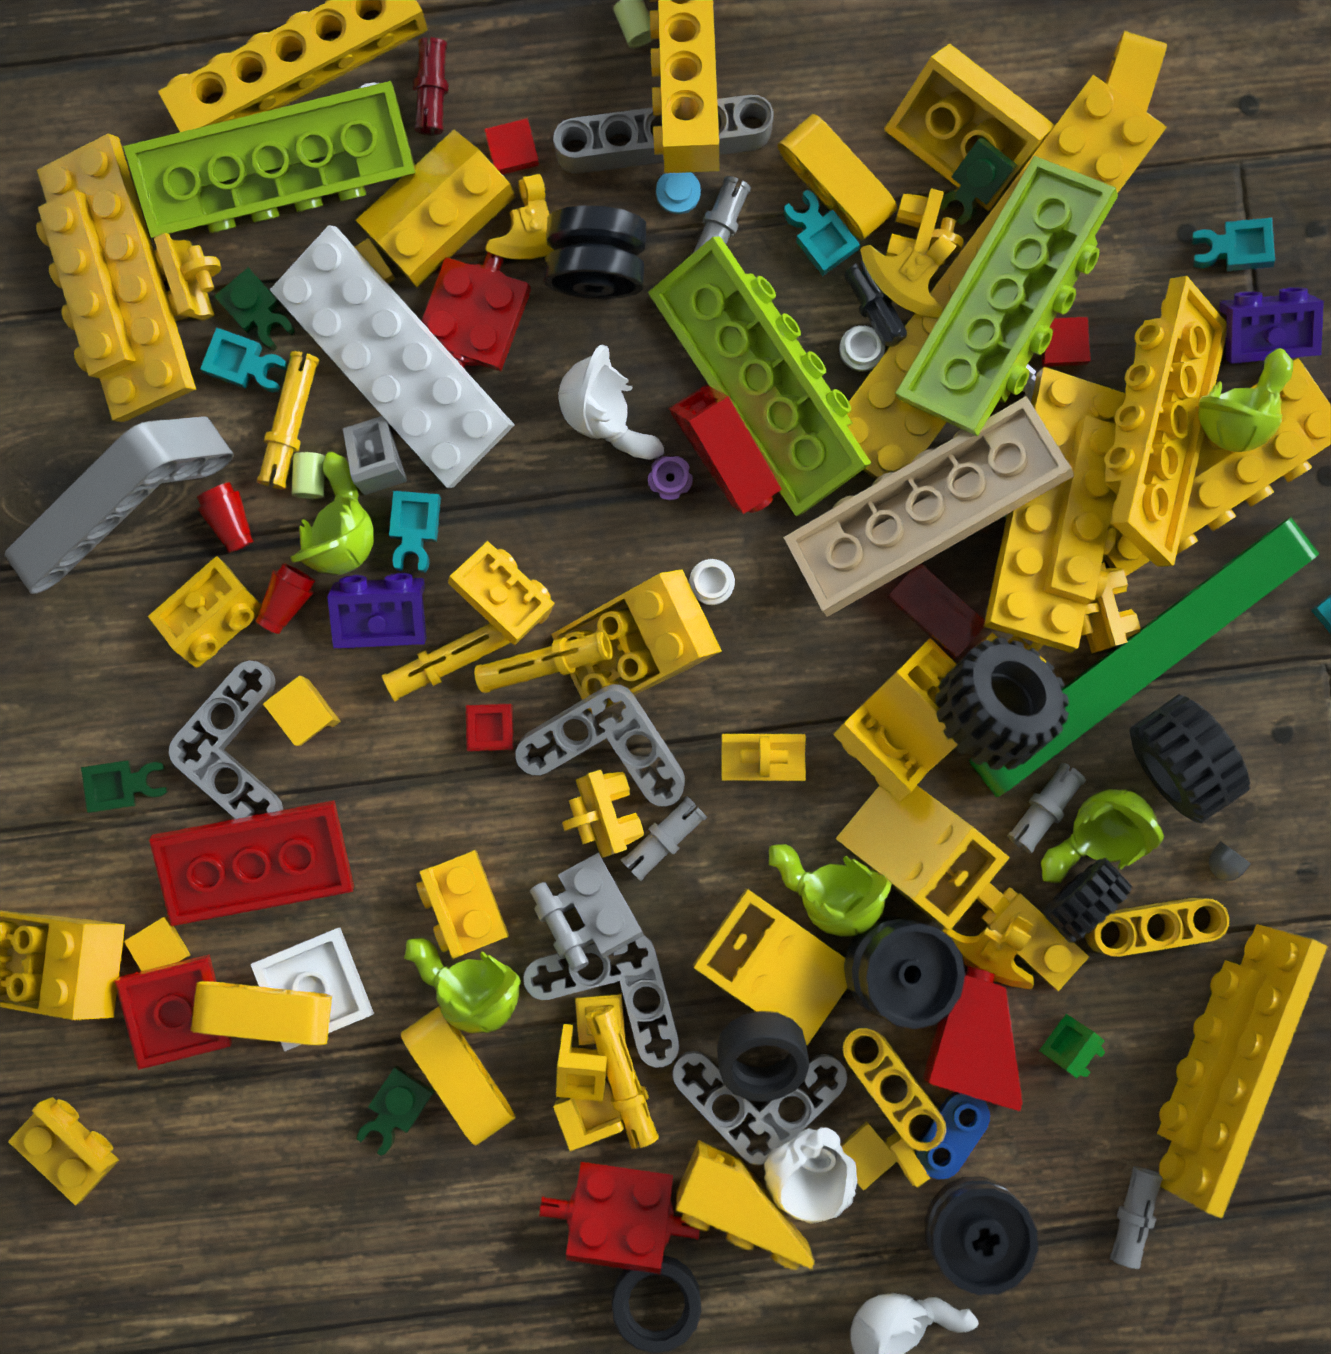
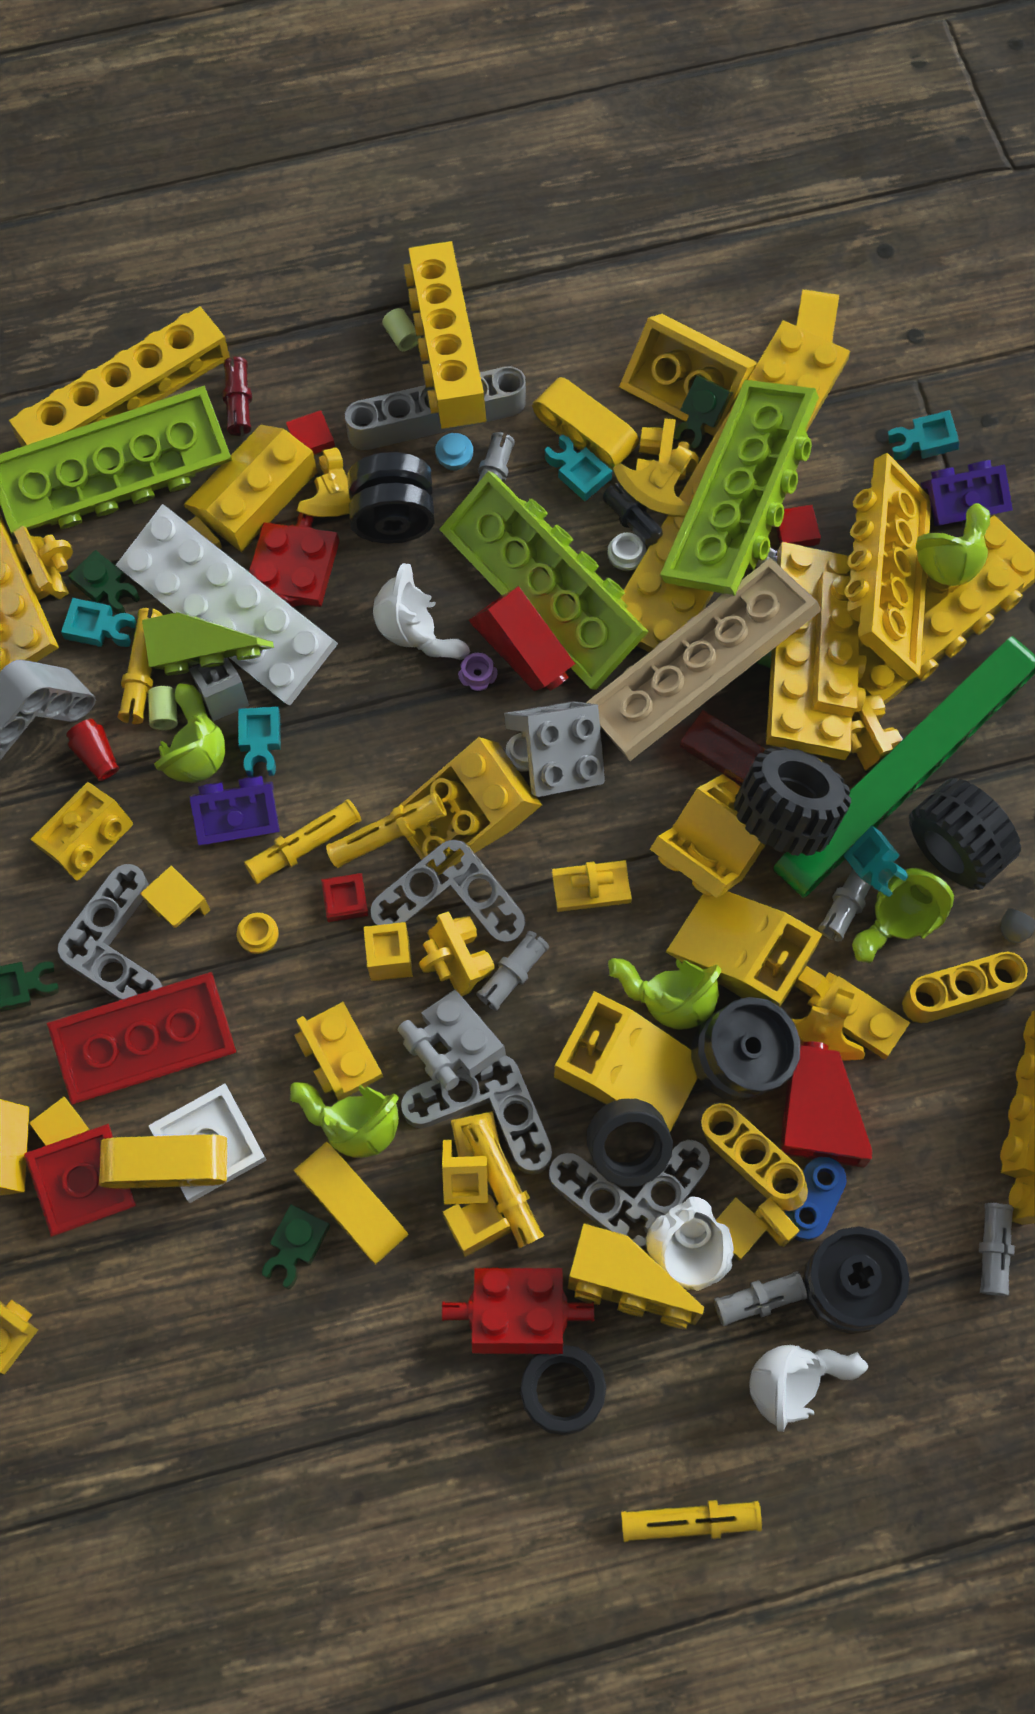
camera: 10 degrees left, 15 degrees down
red cone [255,563,315,634] -> none
yellow bracket [448,541,555,646] -> none
green tile [1039,1014,1105,1079] -> none
black tyre [1043,858,1132,943] -> none
none -> lime slope [142,612,274,675]
none -> yellow plate [237,913,279,954]
none -> yellow panel [364,922,413,981]
none -> light grey bracket [504,701,605,797]
none -> light grey pin [714,1271,807,1327]
none -> teal plate [843,826,908,897]

